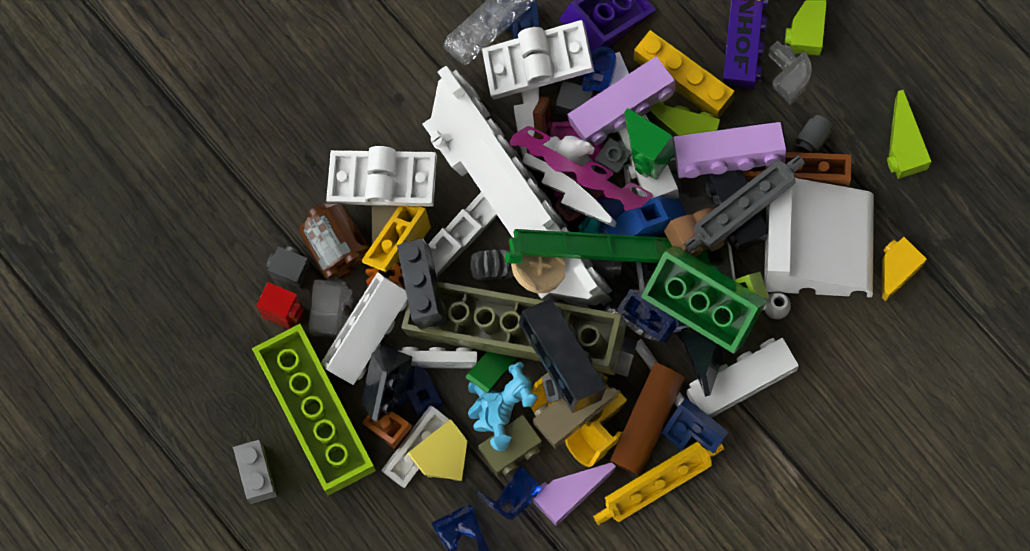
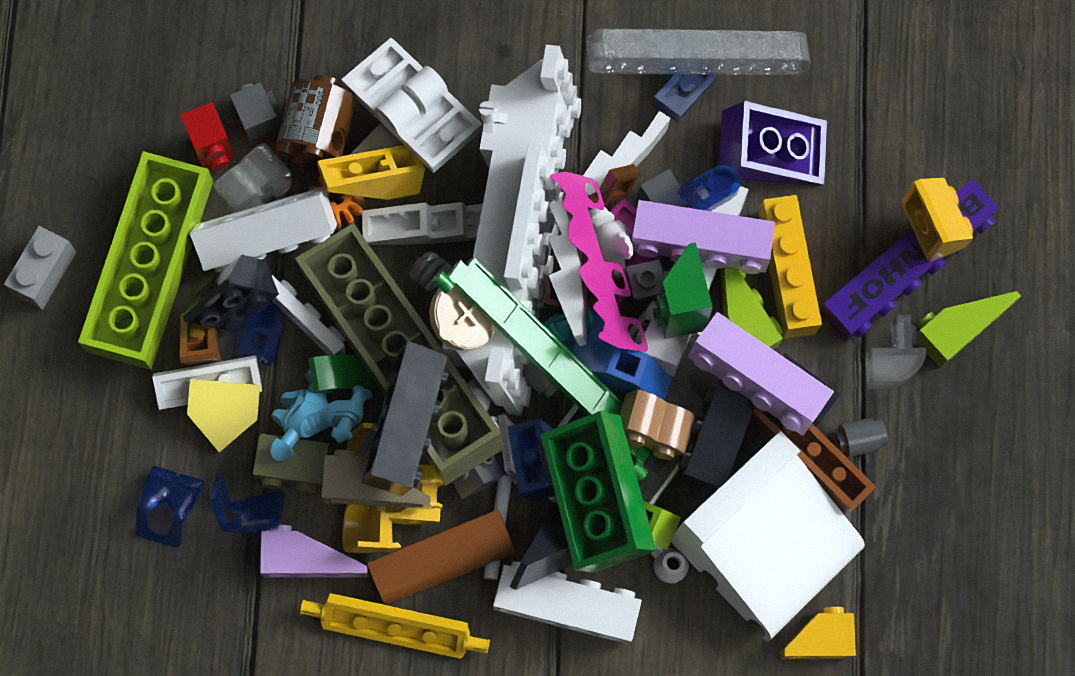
camera: 30 degrees right, 0 degrees up
black brick [397,238,446,330] -> none
white plate [482,20,594,99] -> none
dark blue plate [661,398,729,453] -> none
dark grey plate [684,155,805,253] -> none
lime slope [887,90,931,179] -> none

